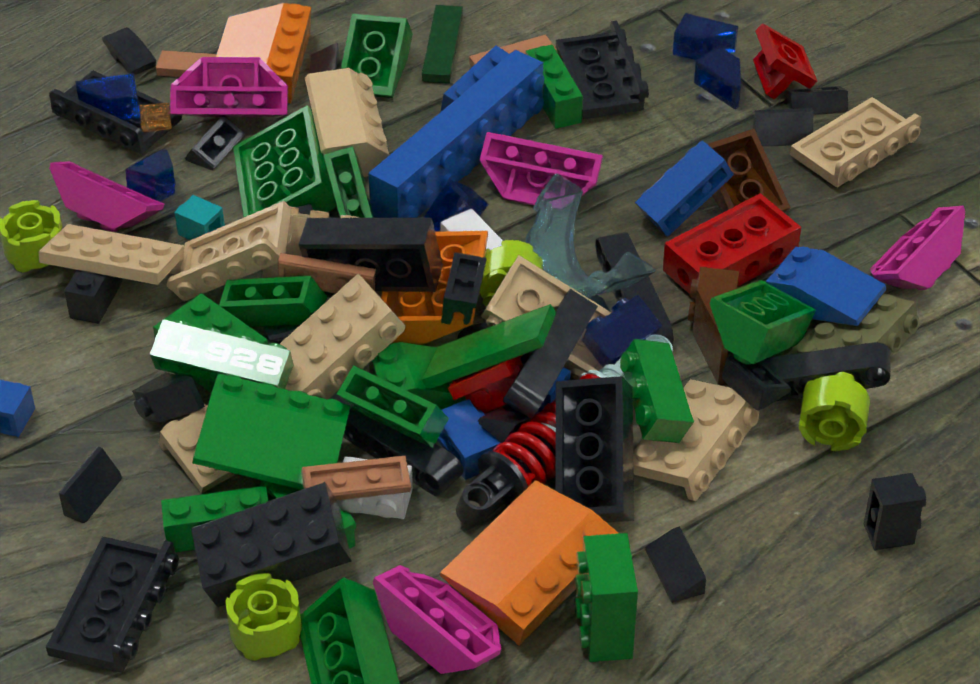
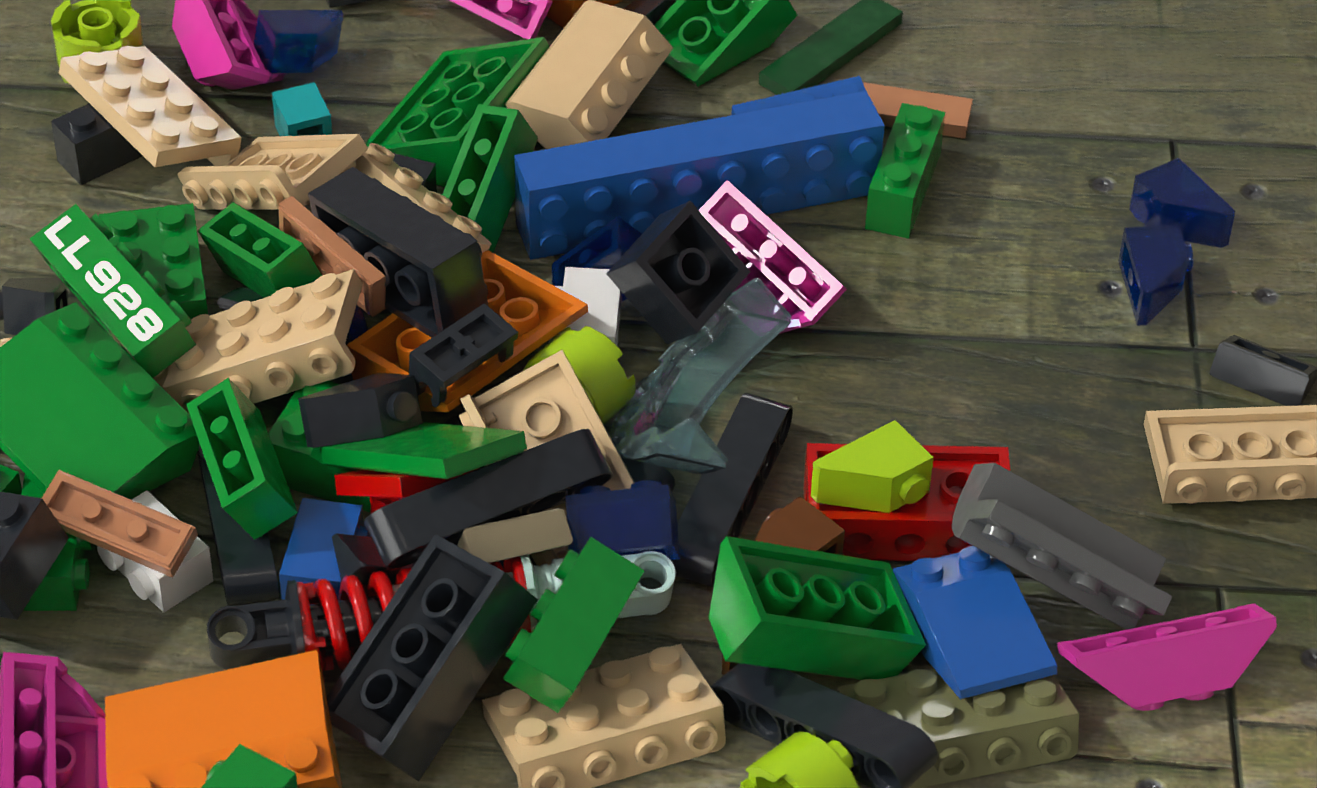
camera: 35 degrees right, 0 degrees up
black slope [185,115,245,170] -> none
black bracket [555,20,649,119] -> none
blue brick [635,140,734,237] -> none
reddish brown slope [708,129,791,212] -> none
black slope [722,356,791,411] -> none
red bracket [753,23,818,100] -> none
black slope [753,108,814,146] -> none
none -> black slope [298,373,423,448]
none -> dark tan slope [457,508,573,563]
none -> black brick [606,201,751,344]
none -> lime slope [811,420,933,513]
none -> dark grey brick [952,463,1172,630]

